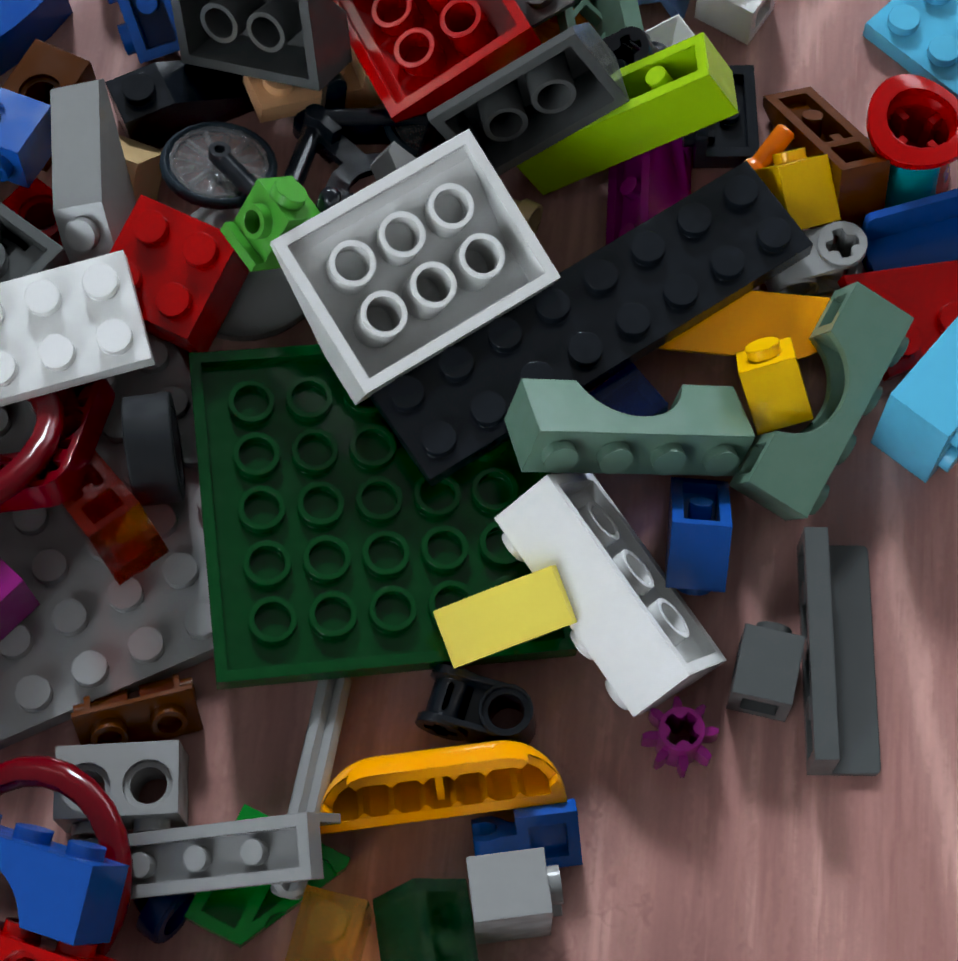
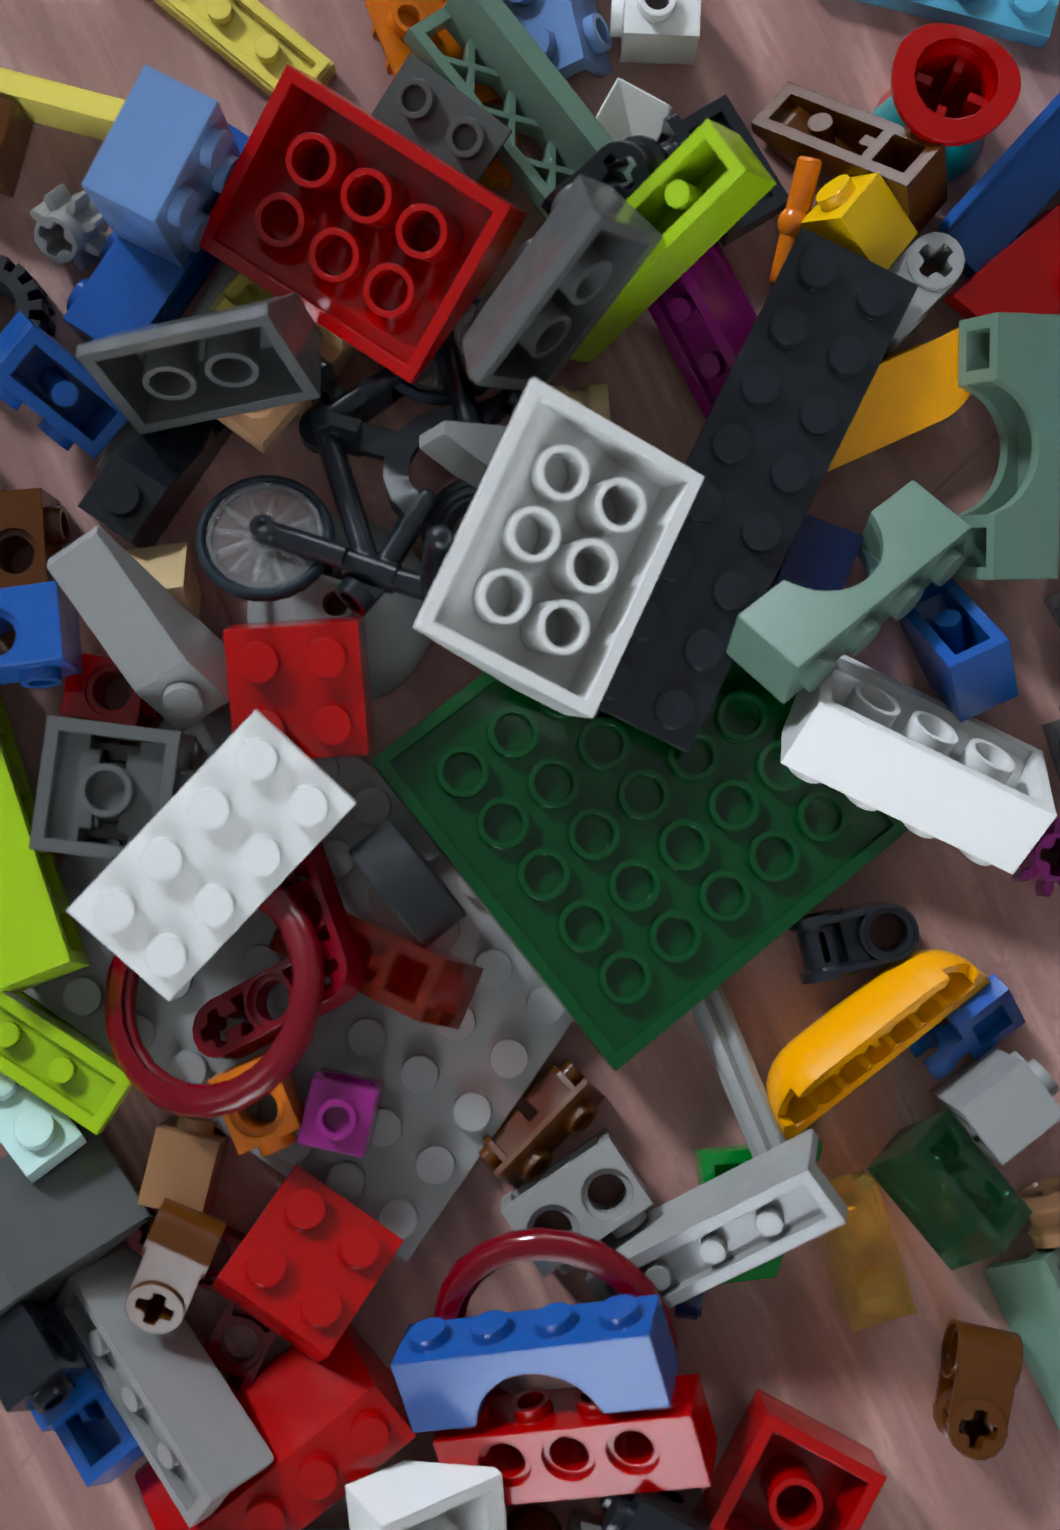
camera: 30 degrees left, 20 degrees up
bright green brick [220,175,321,272] -> none
light yellow slope [433,565,577,669] -> none
yellow brick [735,337,814,435] -> none

